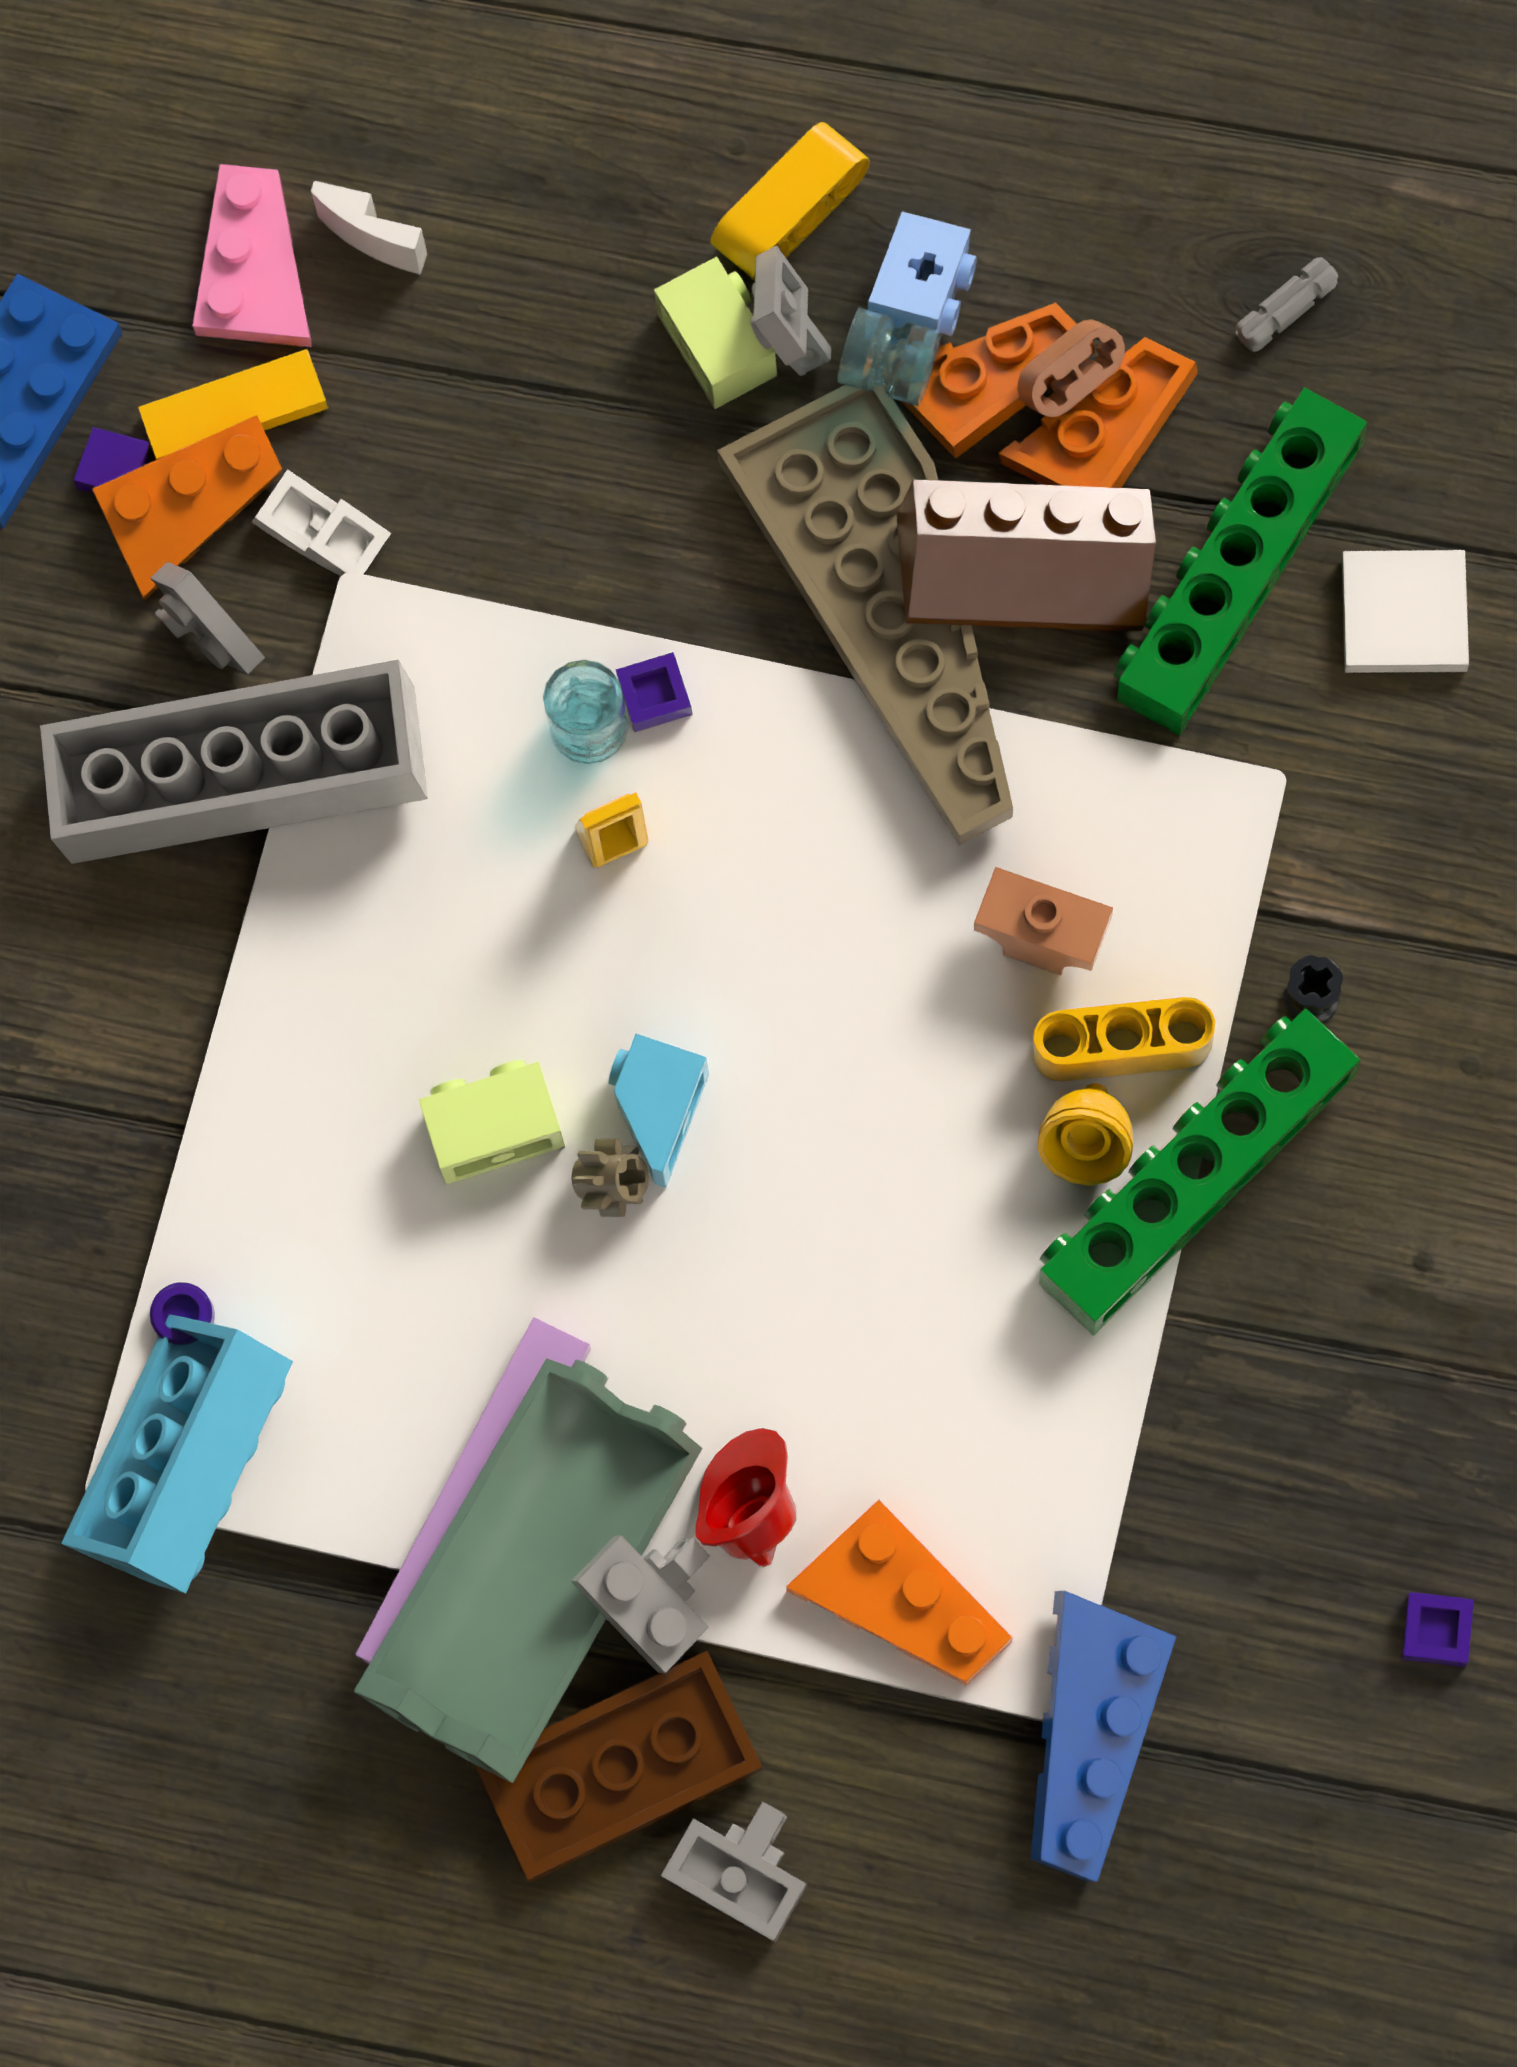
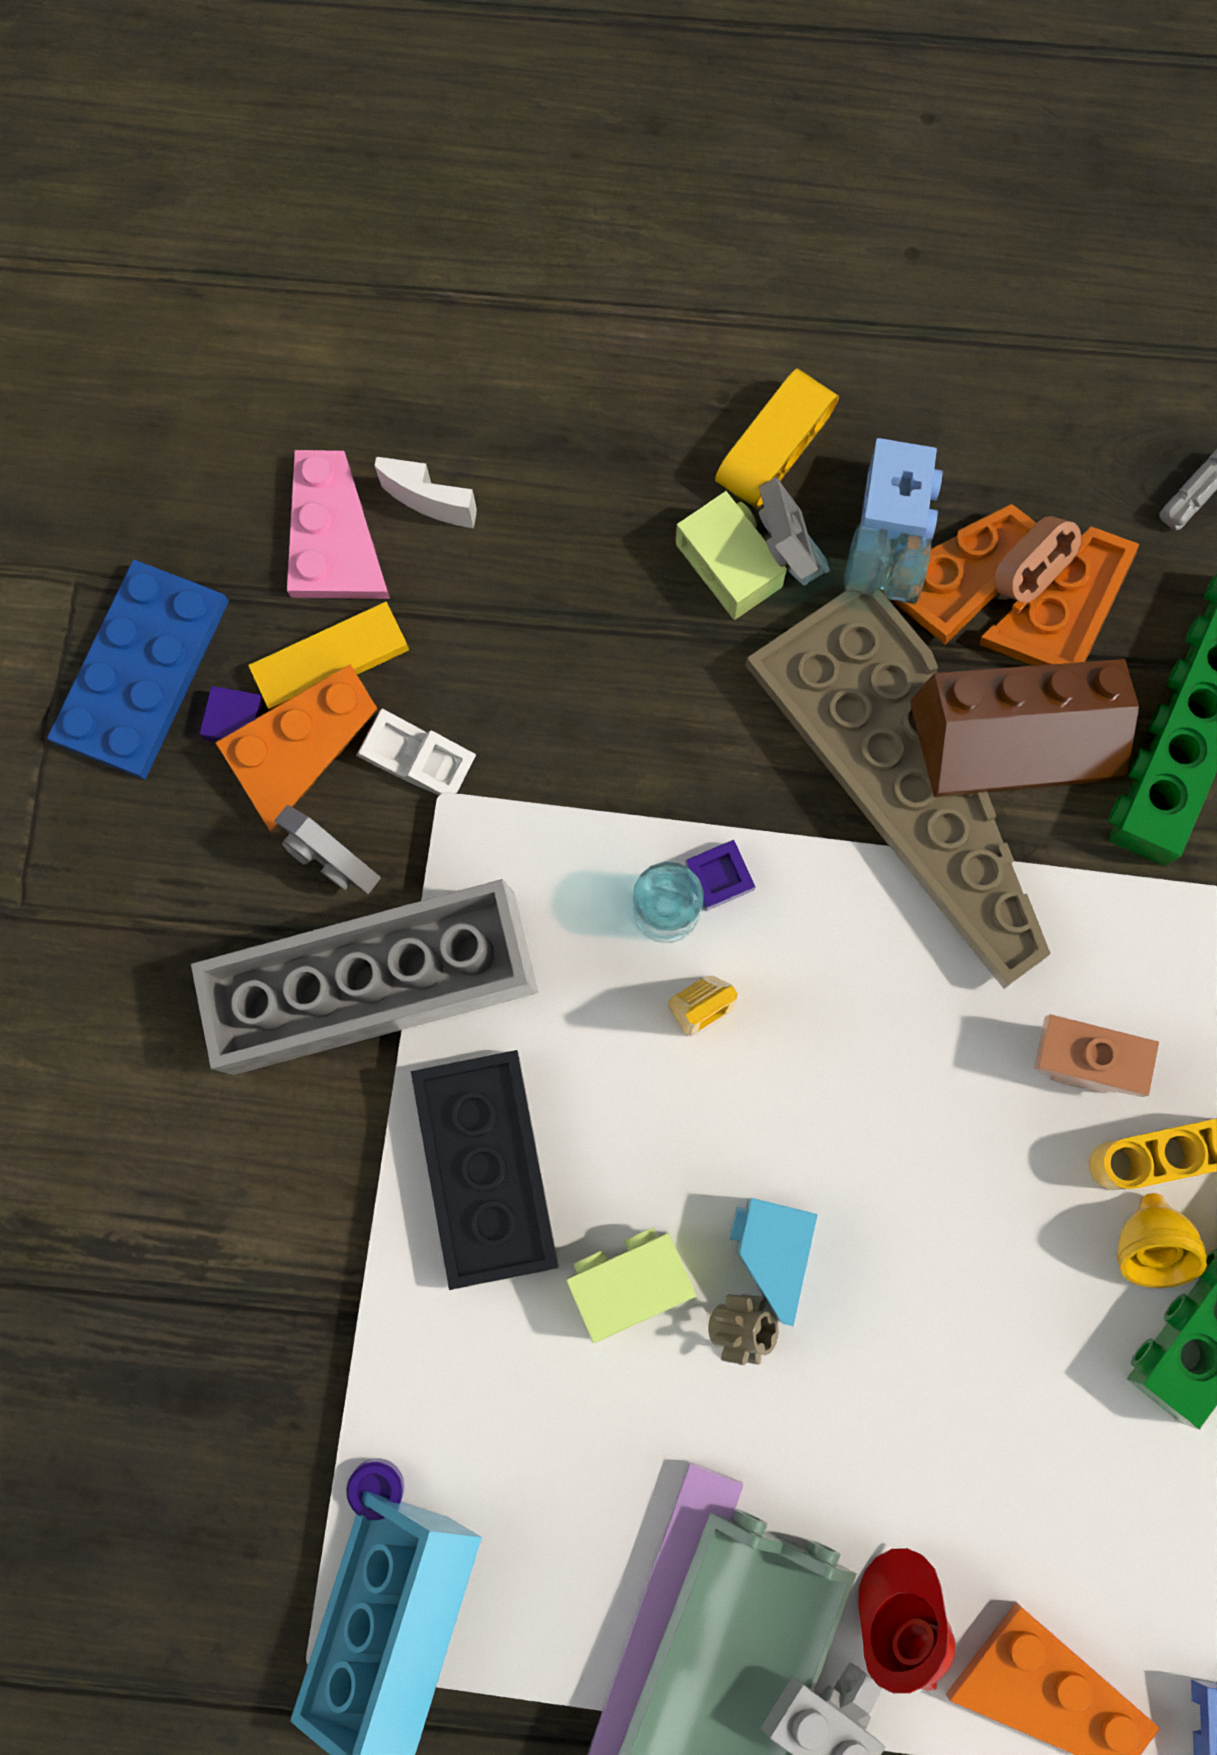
camera: 10 degrees left, 5 degrees up
none -> black plate [411,1050,559,1290]

